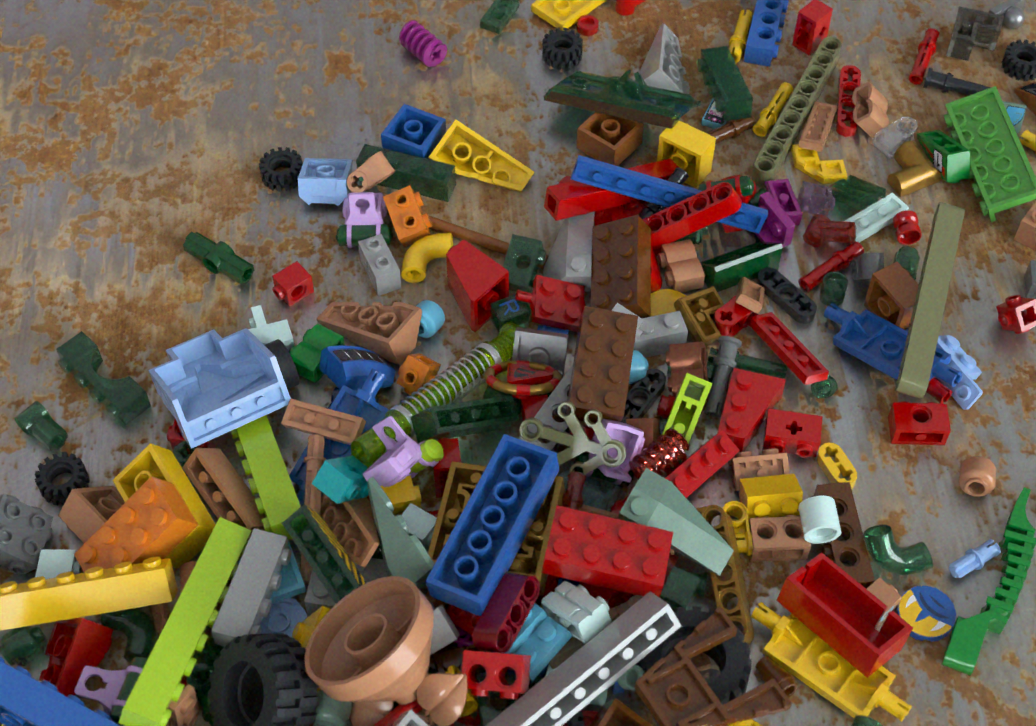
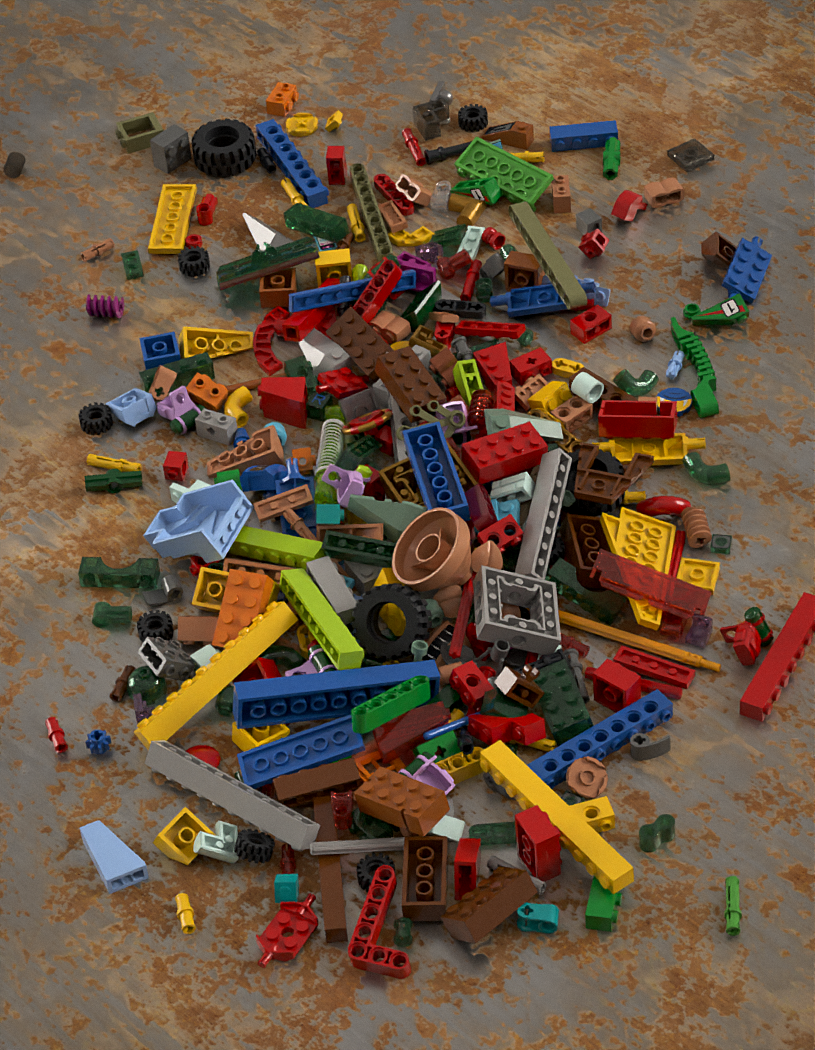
camera: 35 degrees left, 10 degrees down
none -> yellow pin [87,454,142,472]
none -> dark grey panel [142,575,183,606]
none -> blue cone [233,428,250,448]
none -> red tile [253,305,290,376]
none -> lime cone [352,264,369,281]

